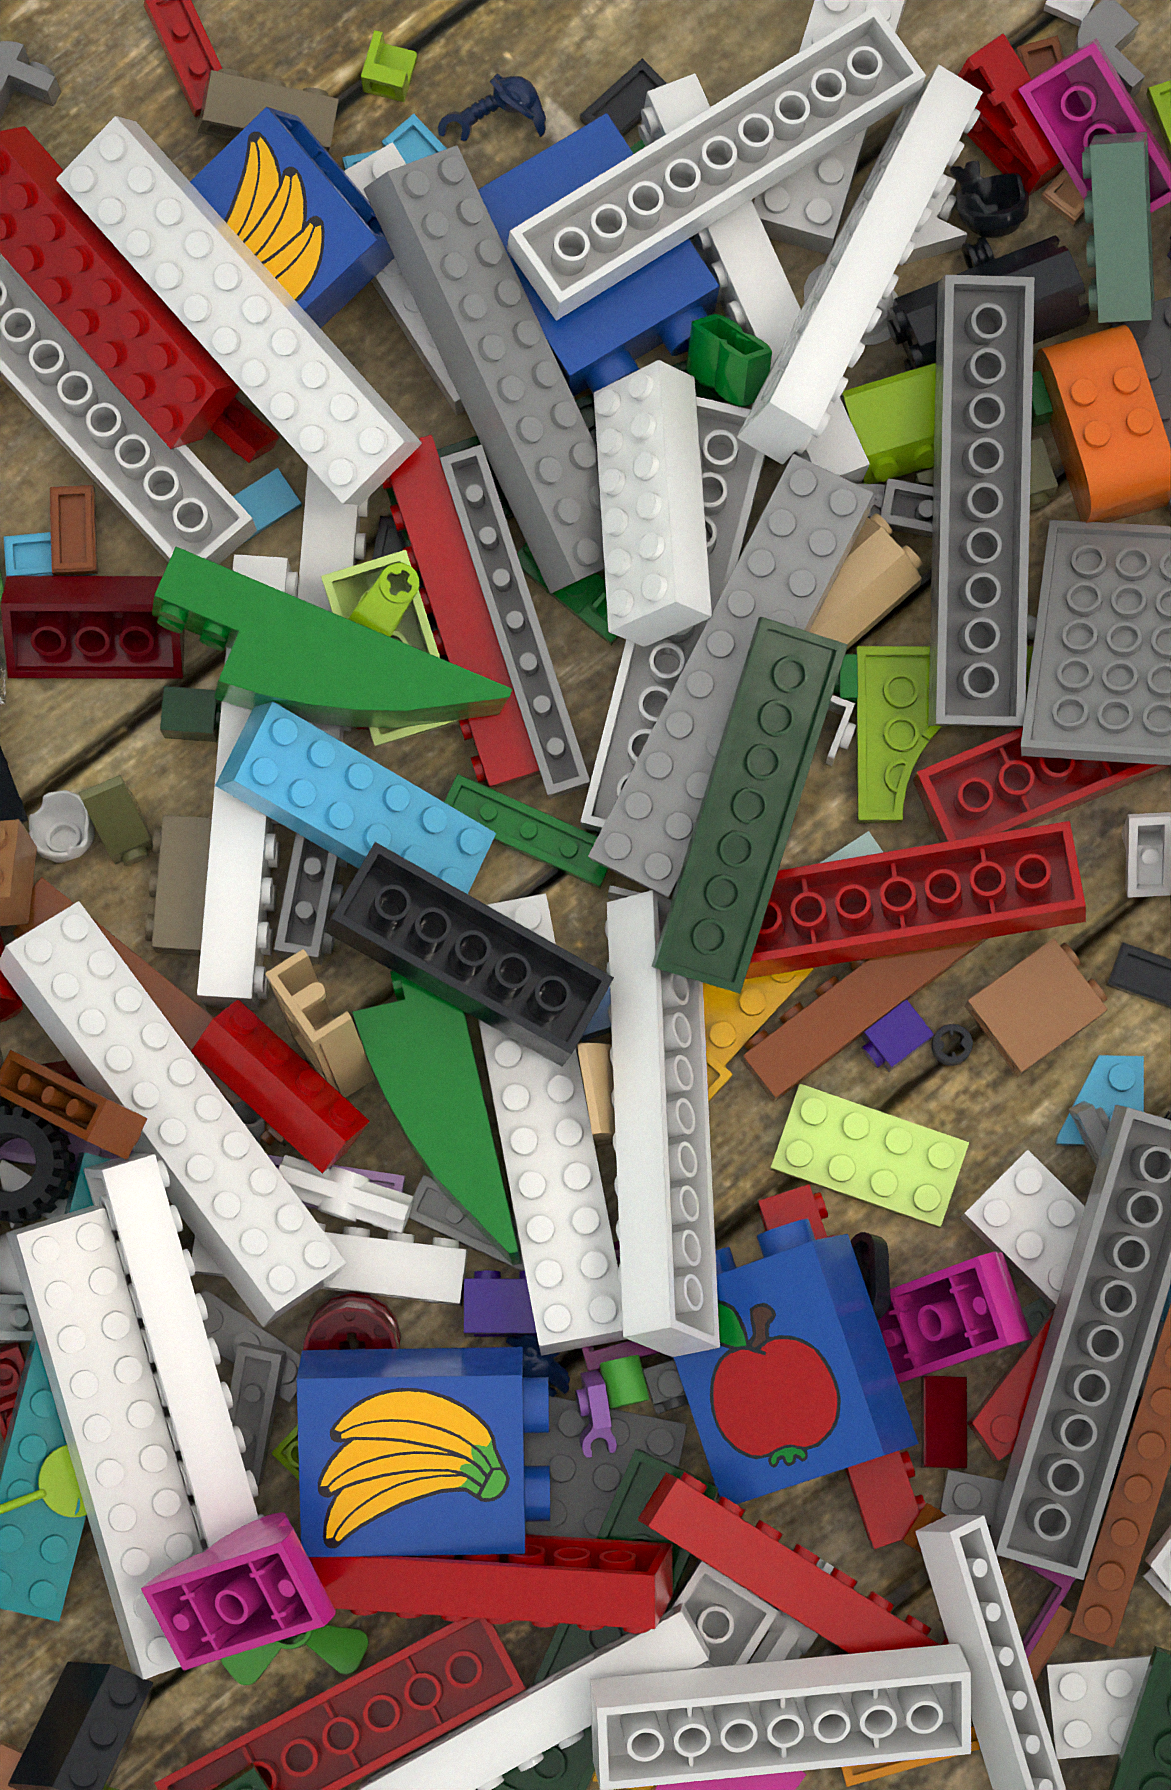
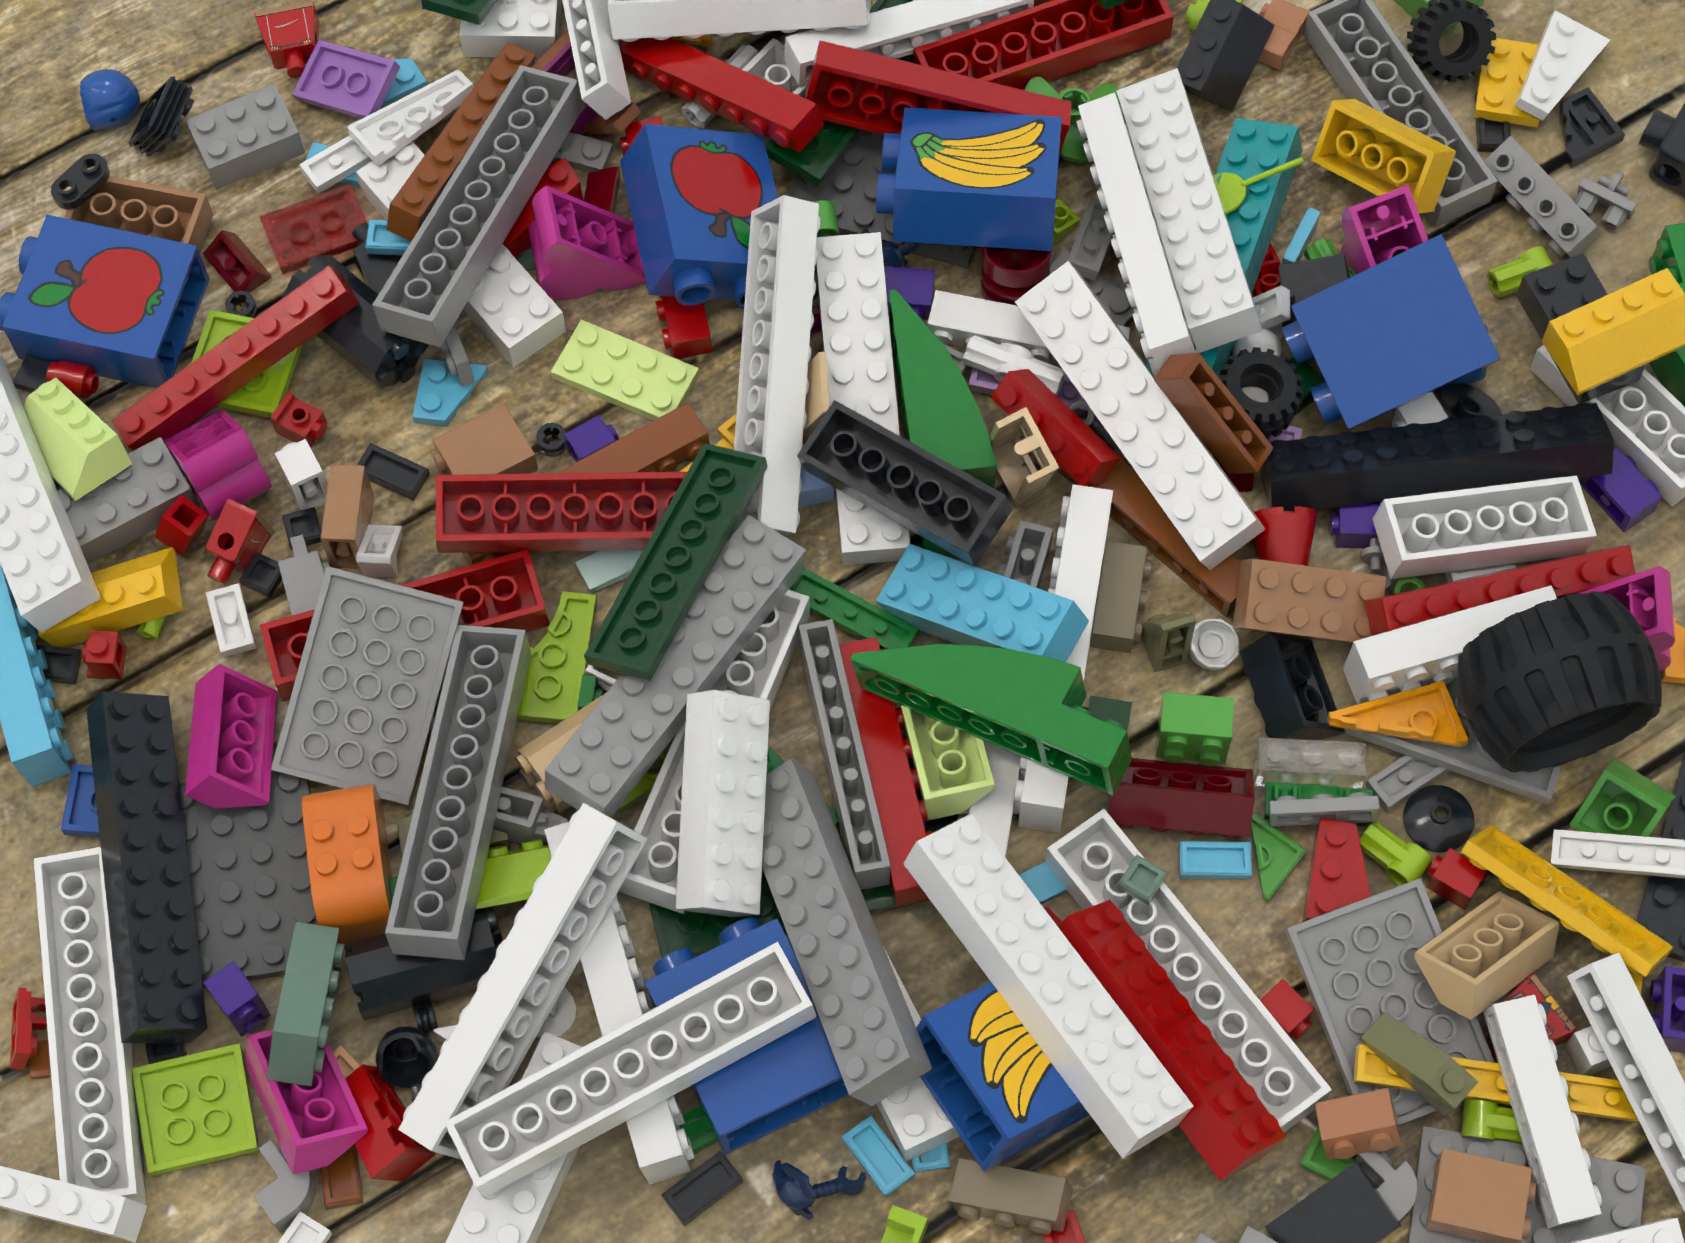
camera: 175 degrees left, 15 degrees down
dark orange tile [50,485,98,576] -> none
dark pink brick [141,1512,336,1671] -> none
lime piece [348,563,419,637] -> none
medium lavender plate [575,1370,617,1458] -> none
green brick [686,314,772,407] -> none
black plate [851,1232,891,1321] -> none
none -> sand green tile [1118,854,1168,906]
none -> bright green brick [1155,692,1234,766]

